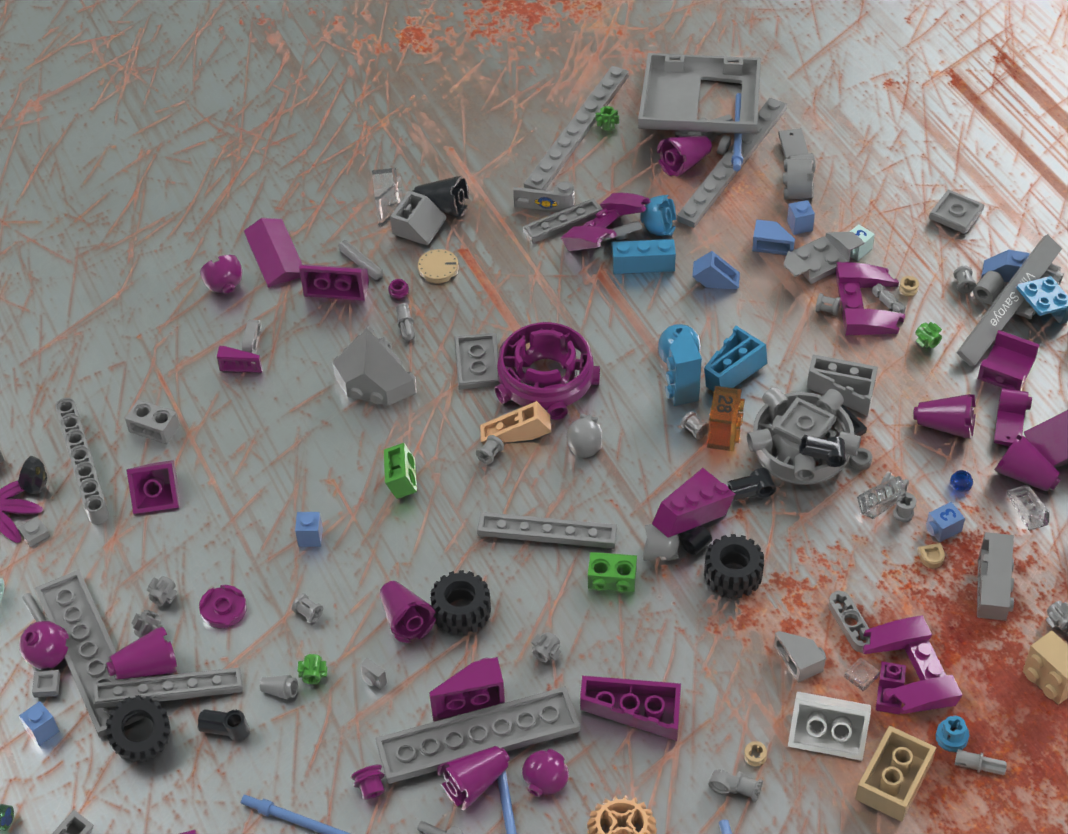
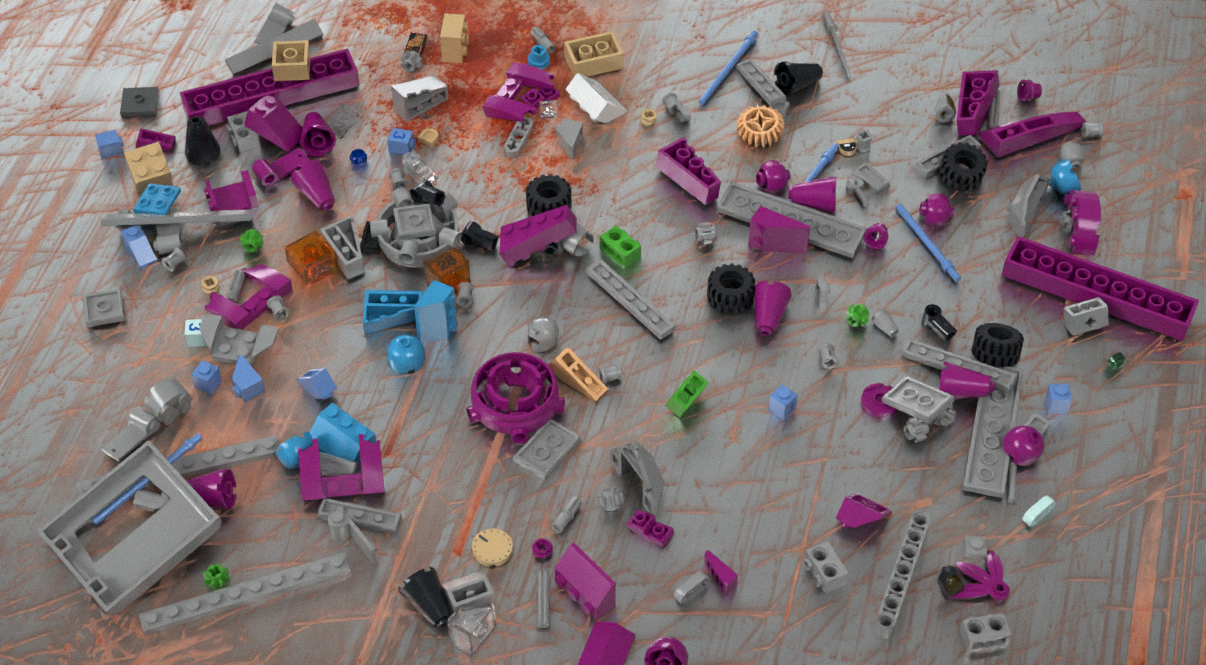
camera: 140 degrees left, 0 degrees up
none -> clear orange brick [284,230,338,284]
none -> magenta slope [627,510,674,547]
none -> light grey tile [882,376,954,424]

